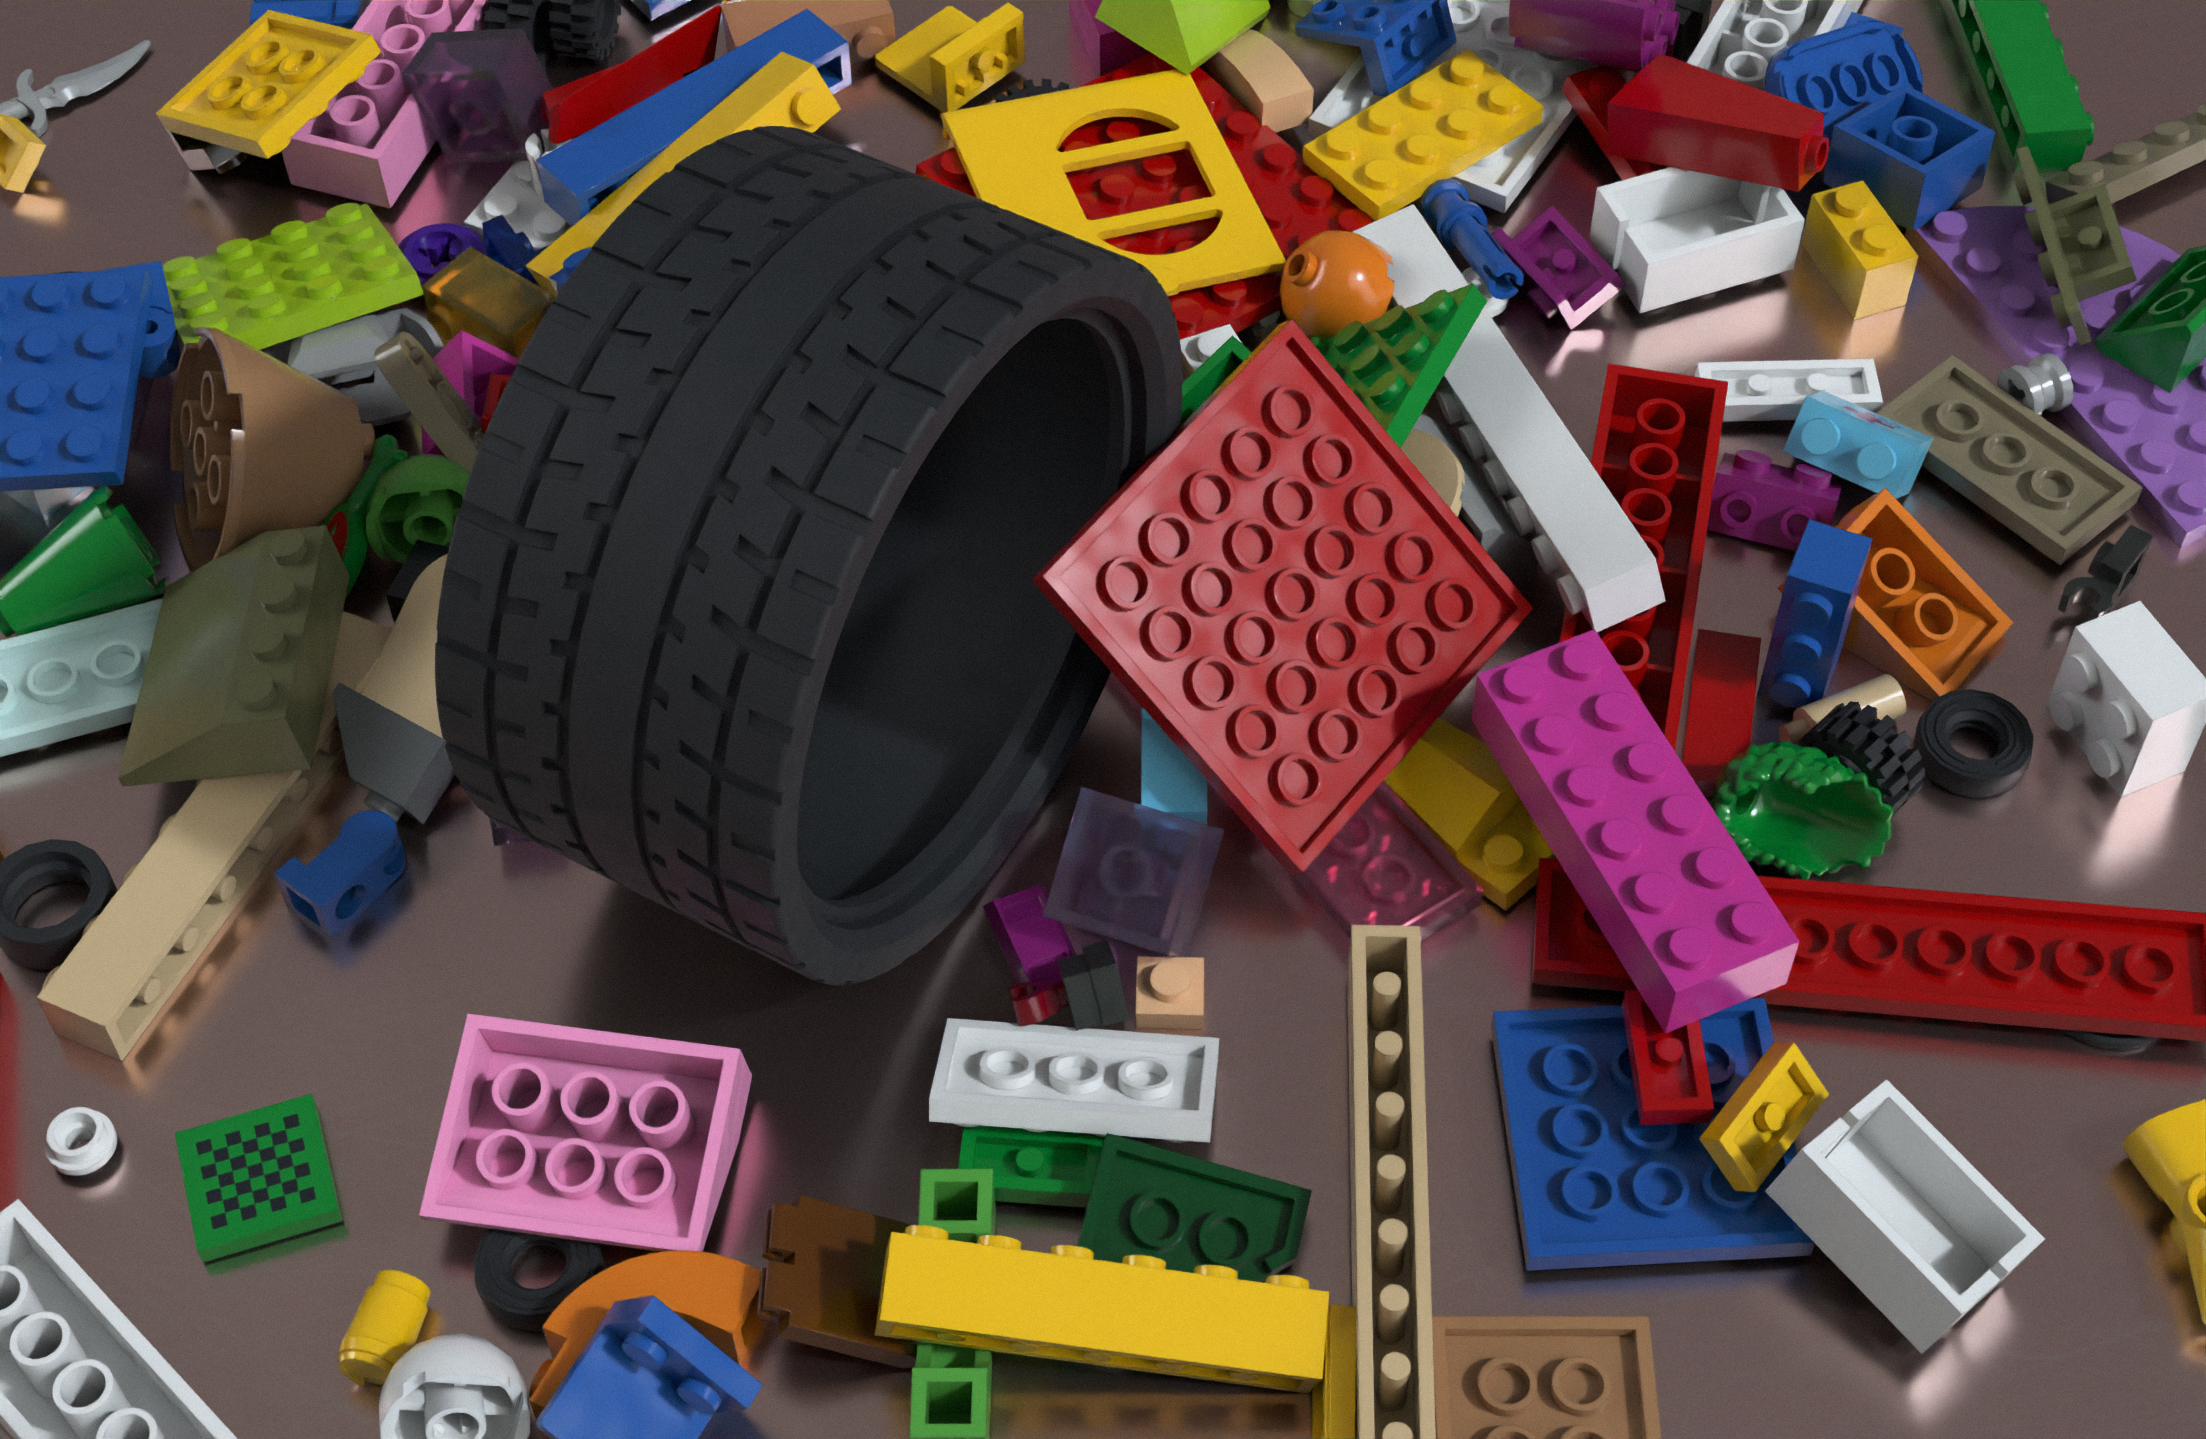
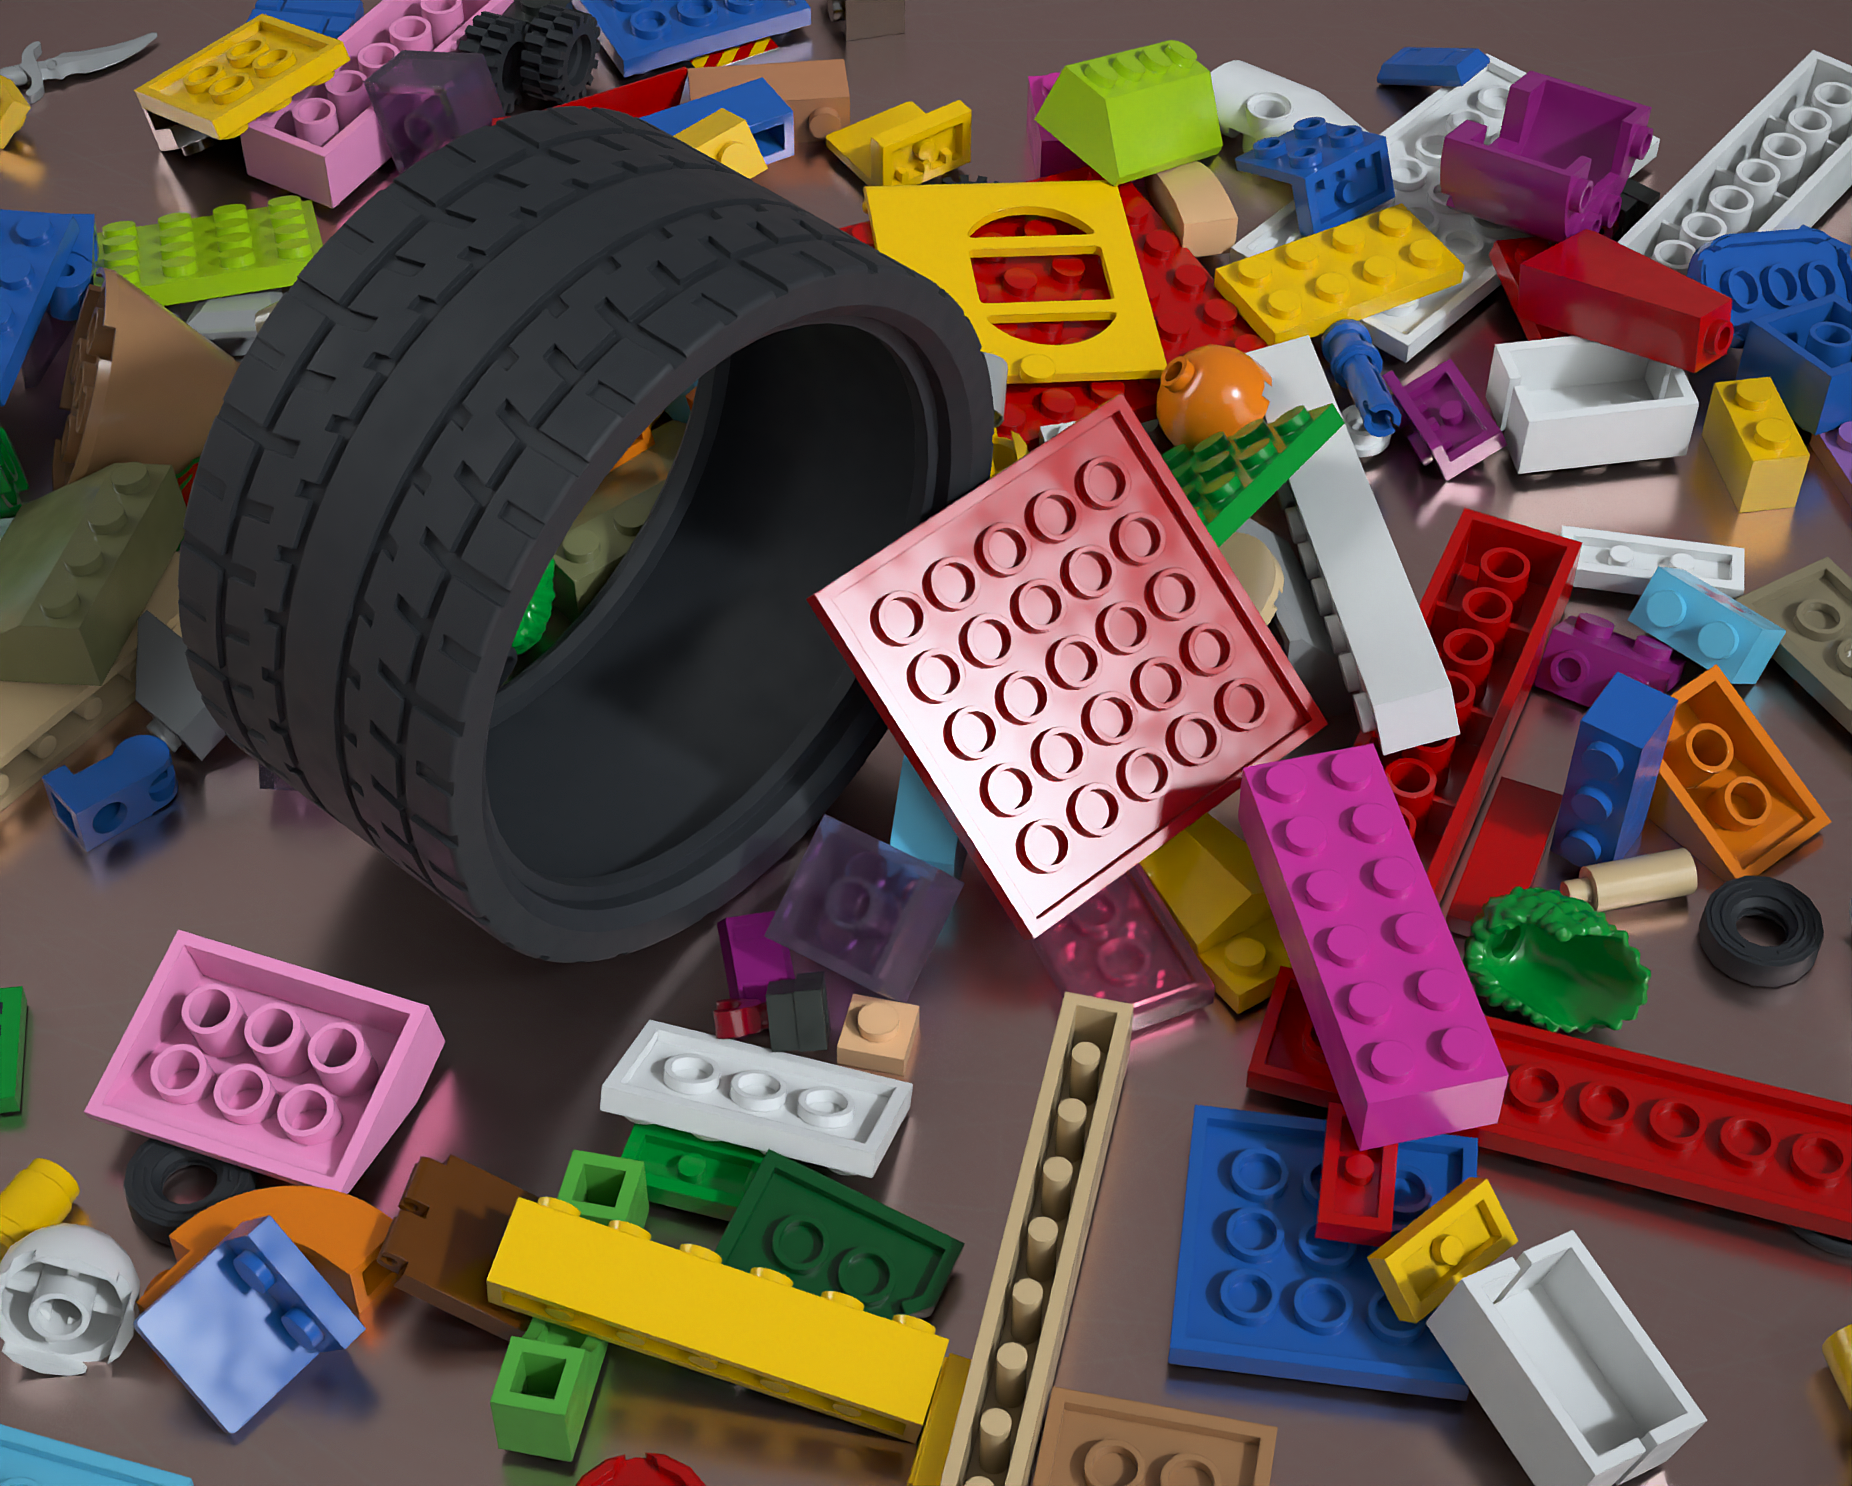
camera: 10 degrees right, 5 degrees down
black tyre [1799,701,1925,815] -> none

